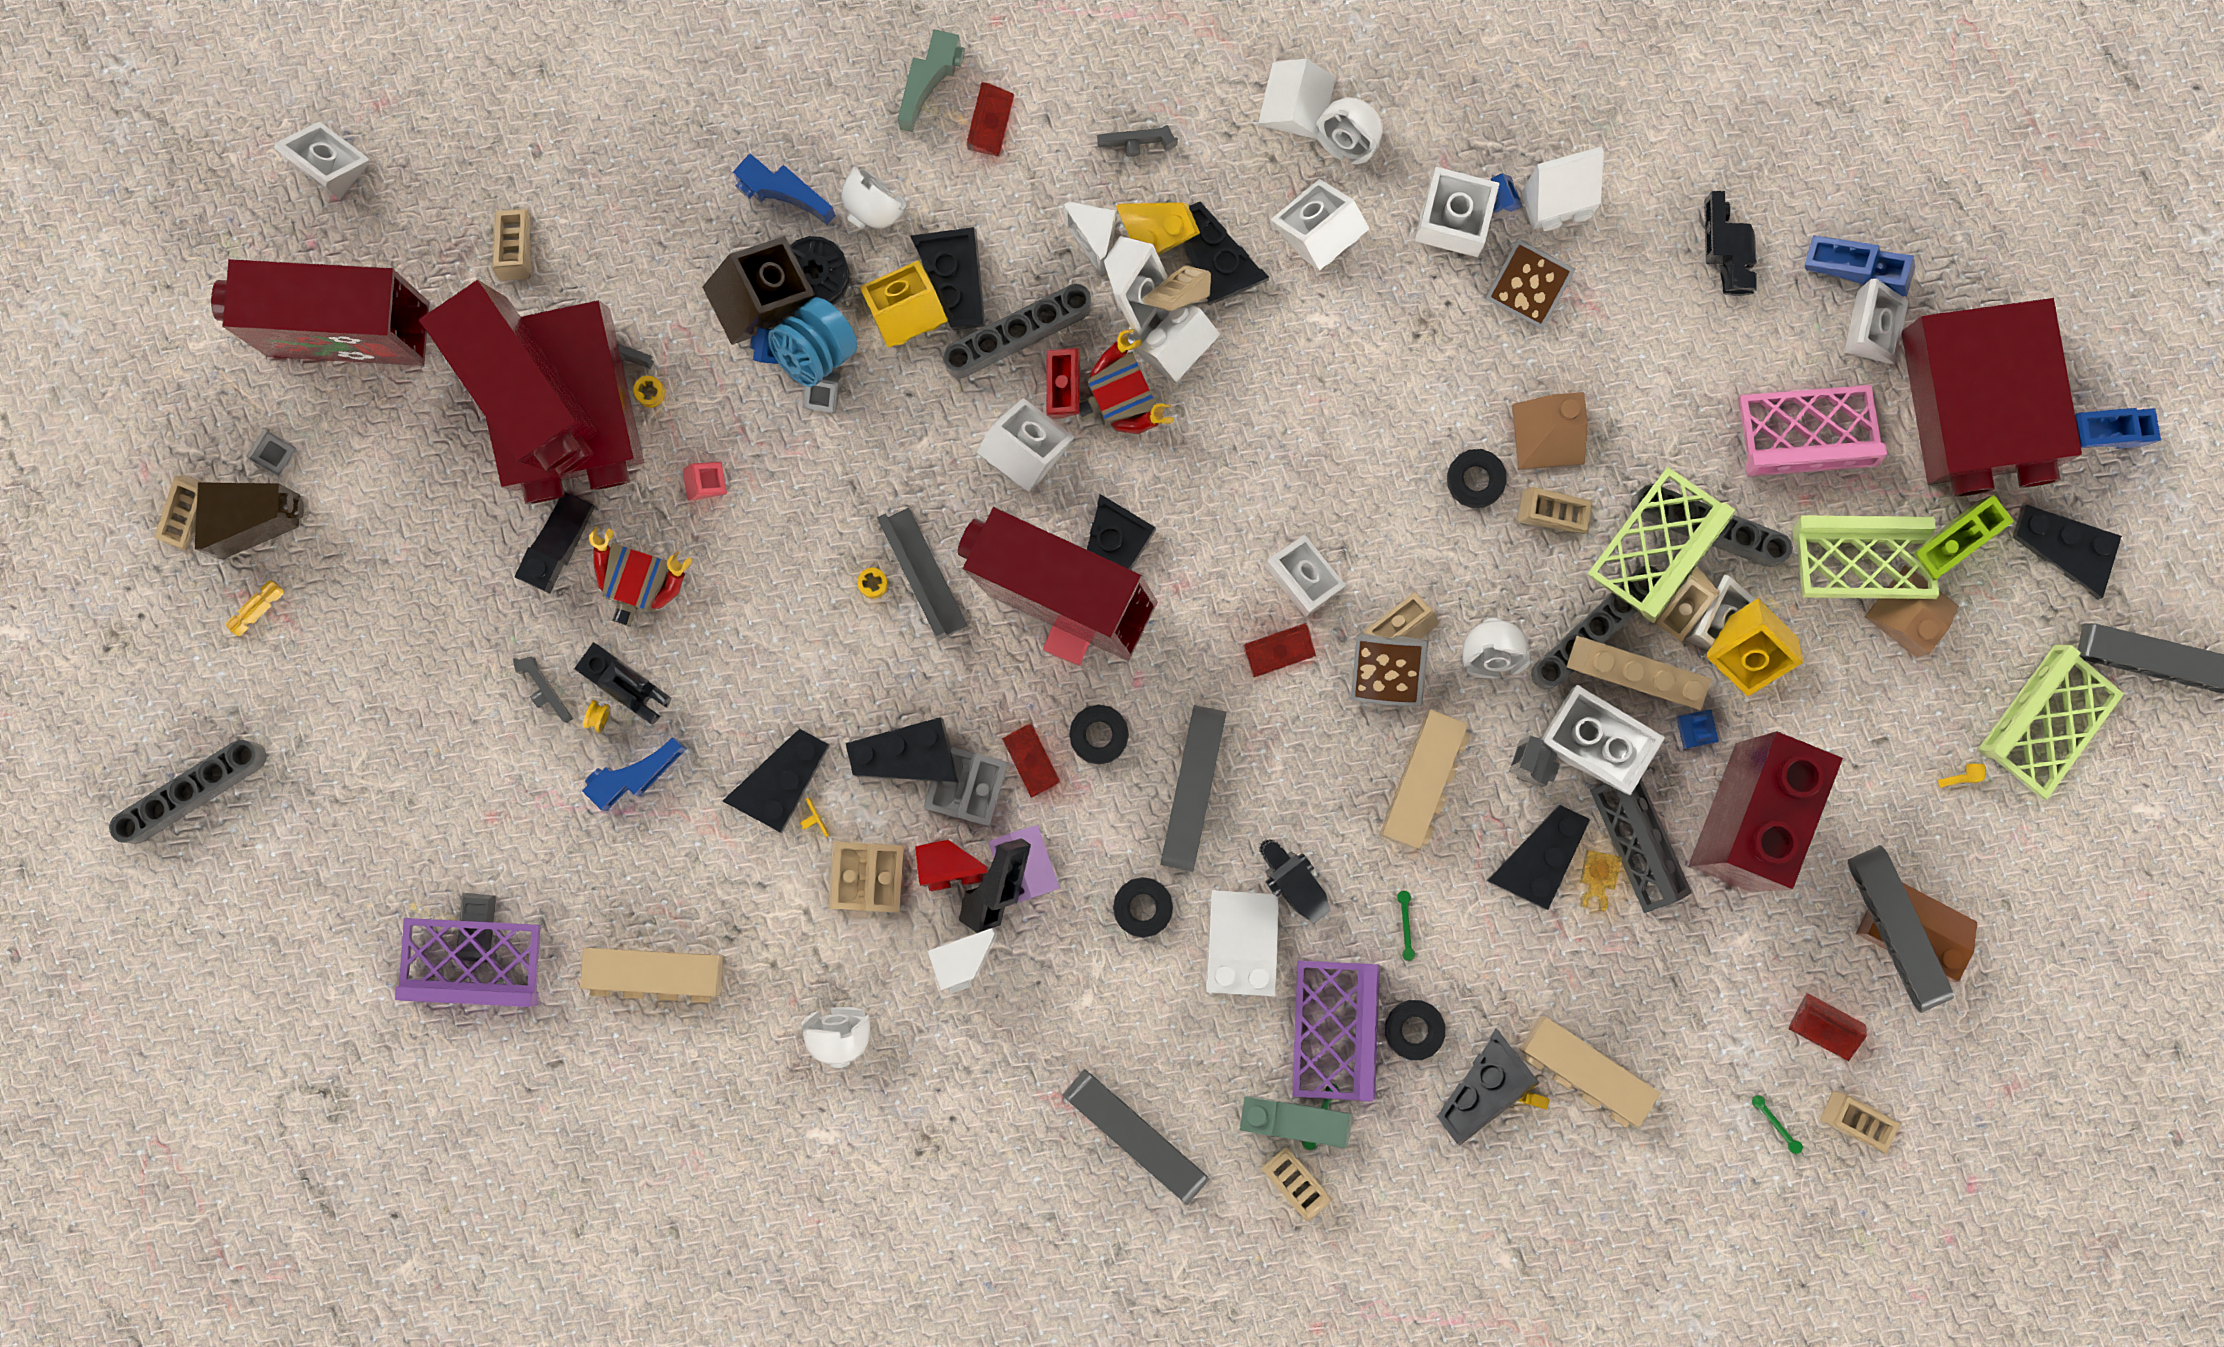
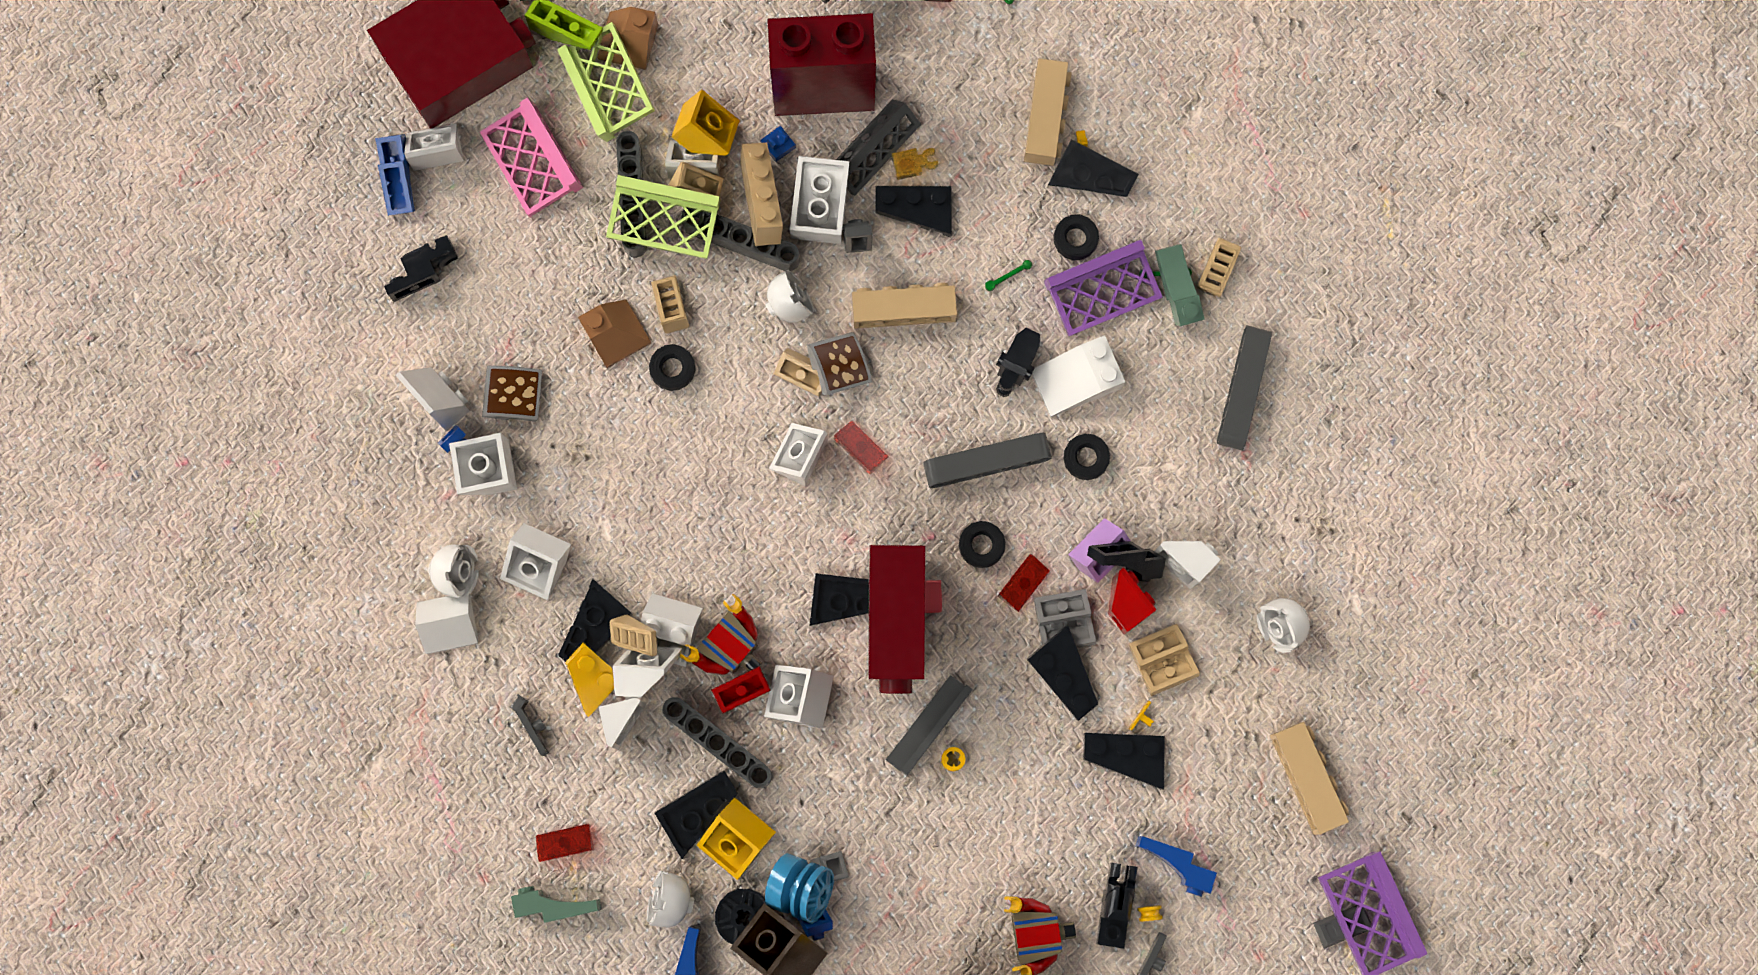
camera: 120 degrees left, 5 degrees down
coral slope [683,462,727,501] -> none

